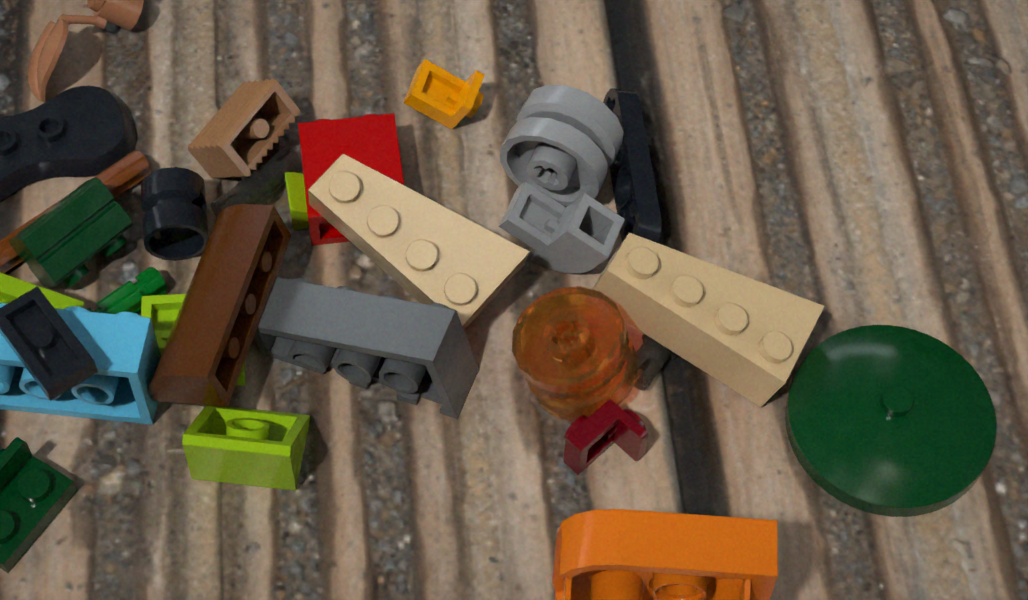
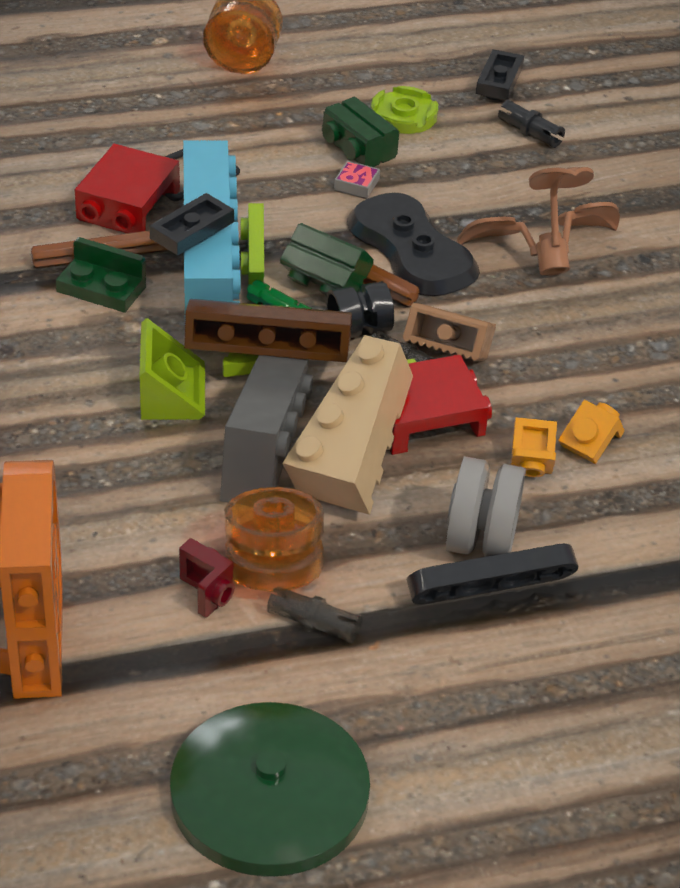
camera: 80 degrees right, 15 degrees down
light grey brick [499,181,625,273] -> none
tan wedge [587,233,825,407] -> none
none -> light orange bracket [558,399,625,464]

